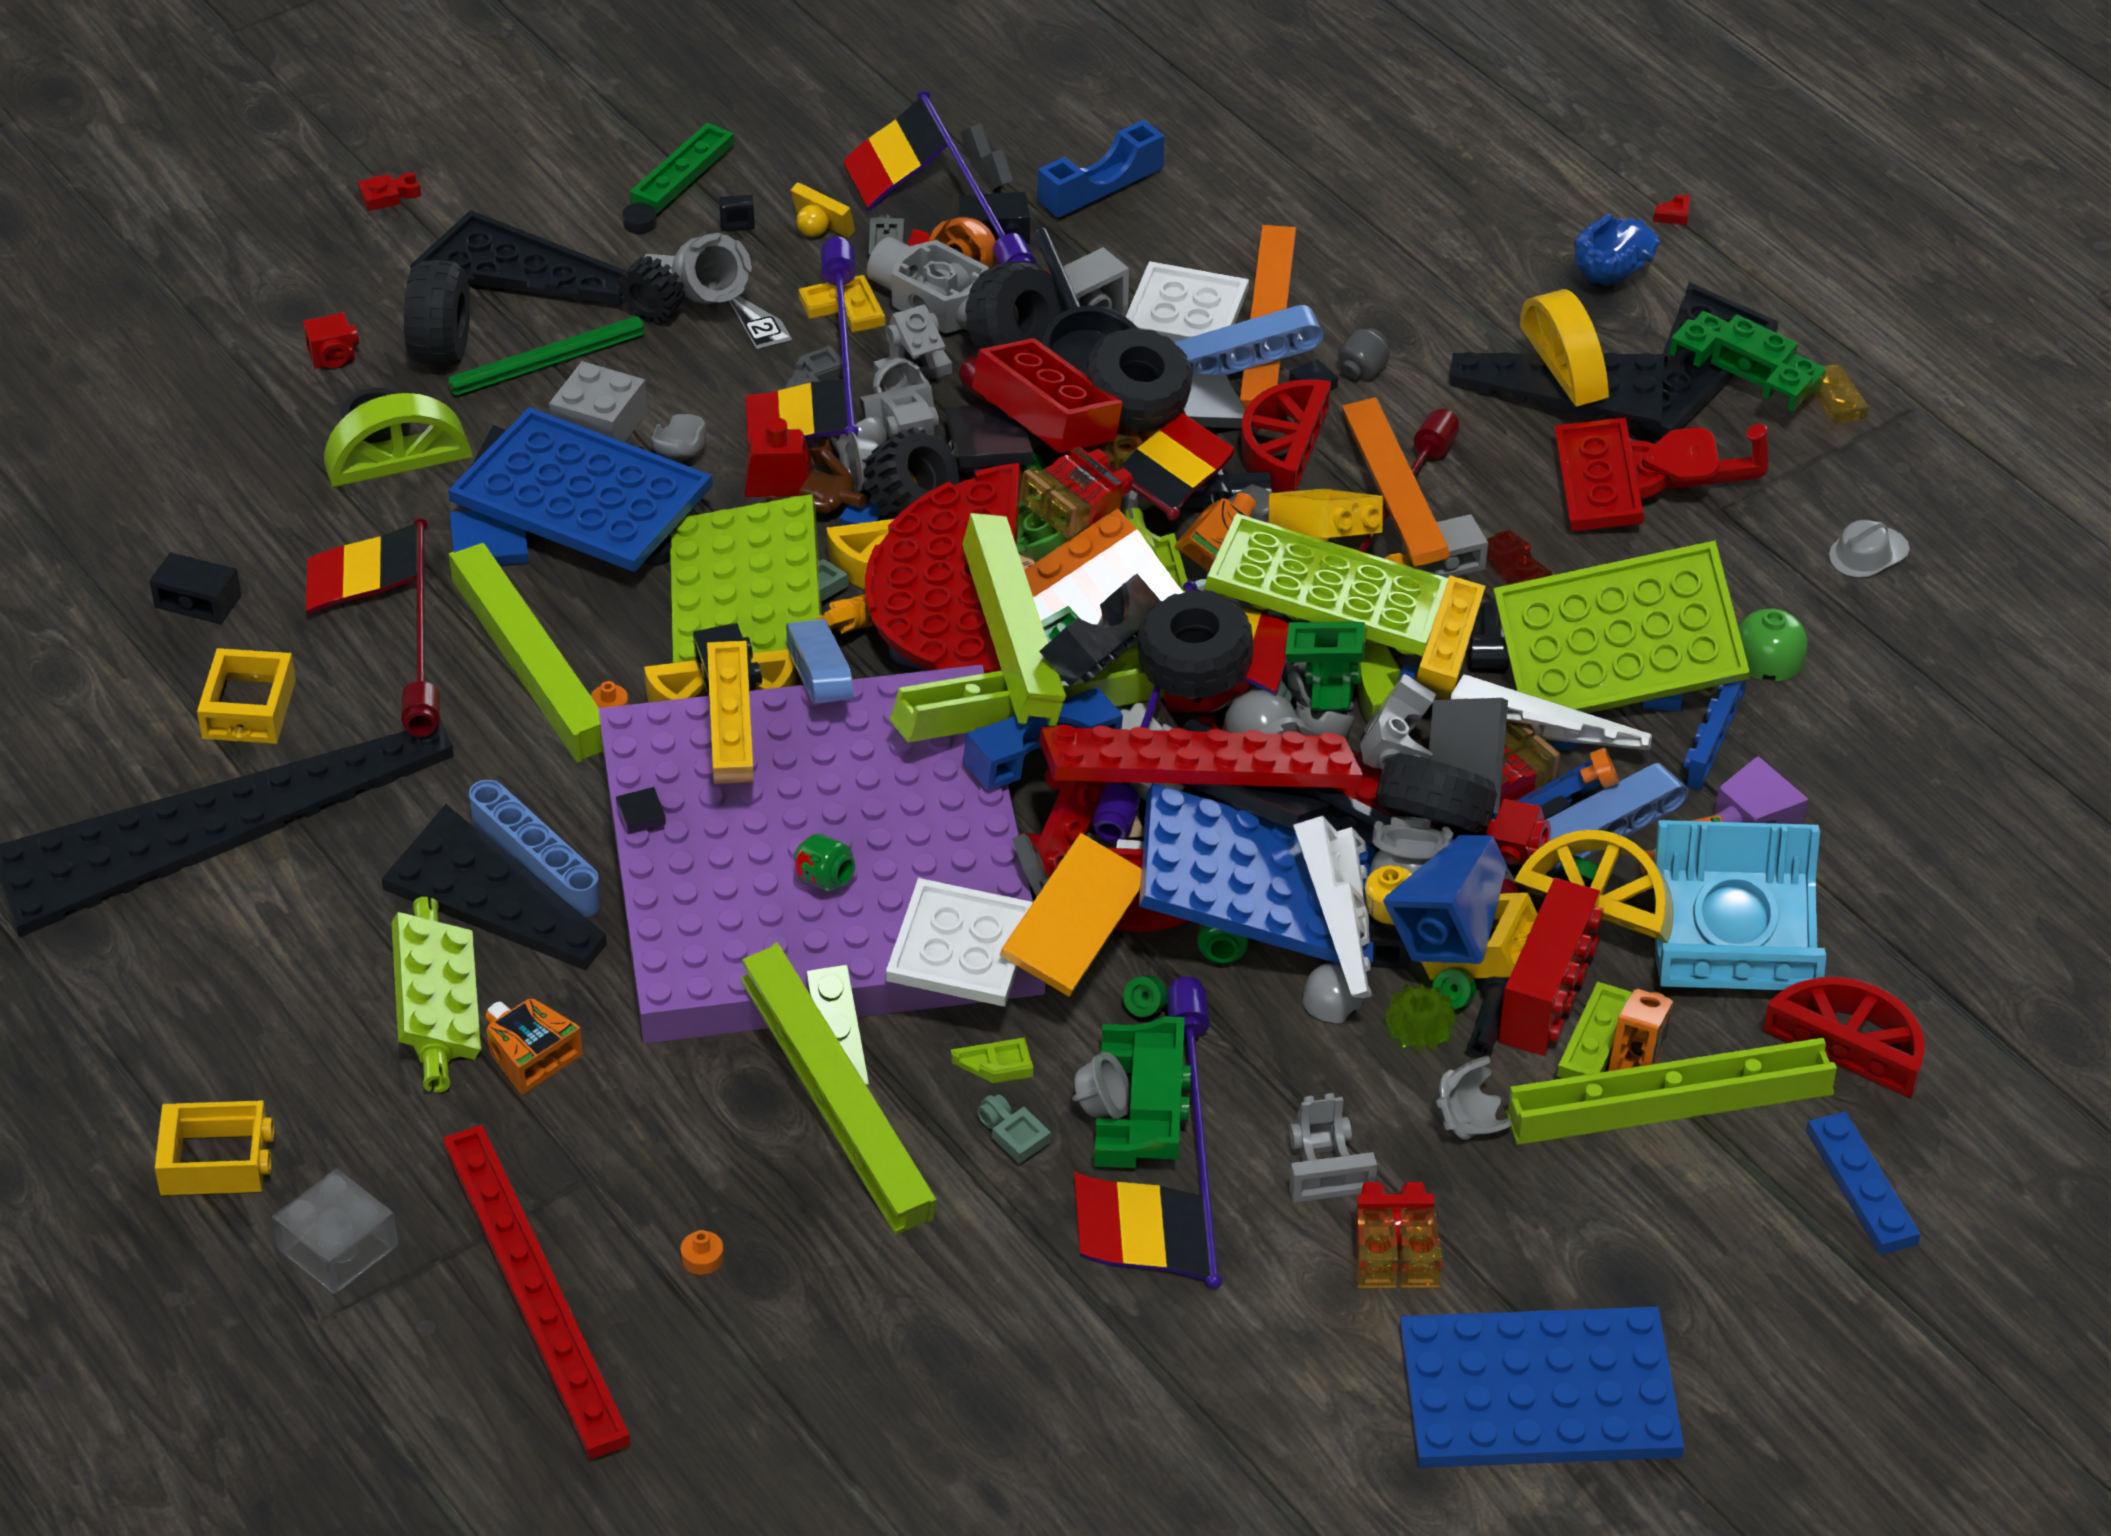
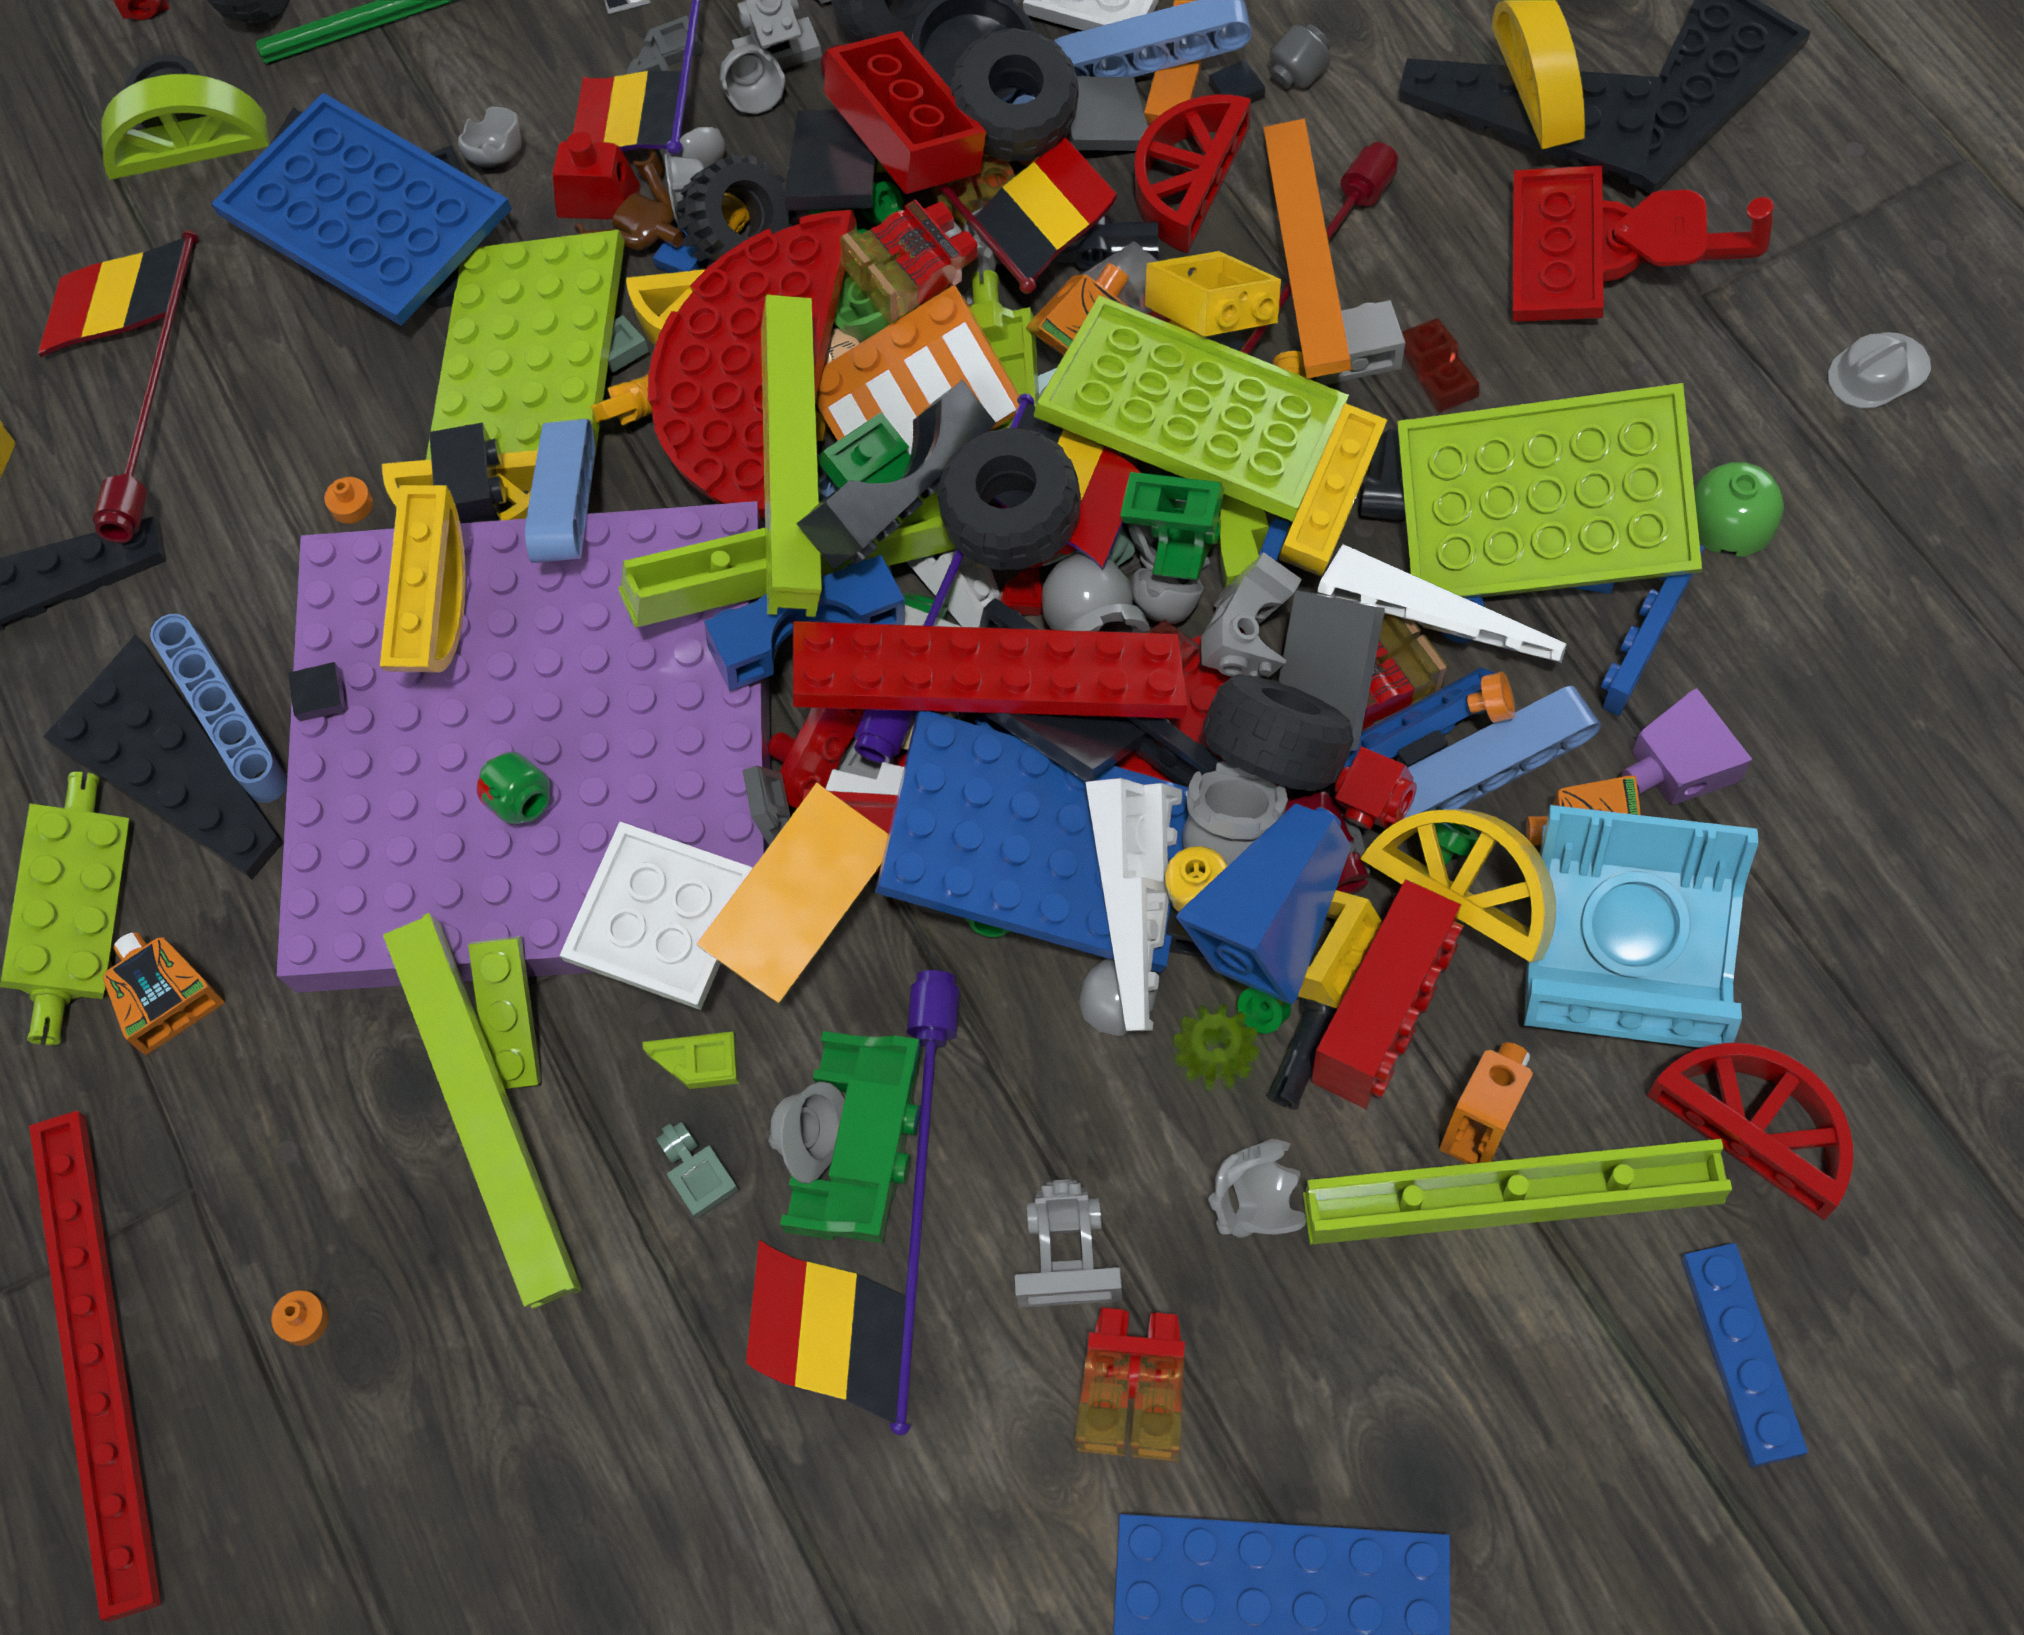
camera: 15 degrees right, 20 degrees up
lime tile [449,543,603,763] -> none
blue tile [450,510,529,566] -> none
light grey brick [549,361,648,442] -> none
light grey tile [860,382,939,438] -> none
green tile [1123,975,1167,1017] -> none
lime plate [1557,981,1632,1078] -> none
green bracket [1668,311,1827,412] -> none
clear yellow plate [1814,363,1869,424] -> none

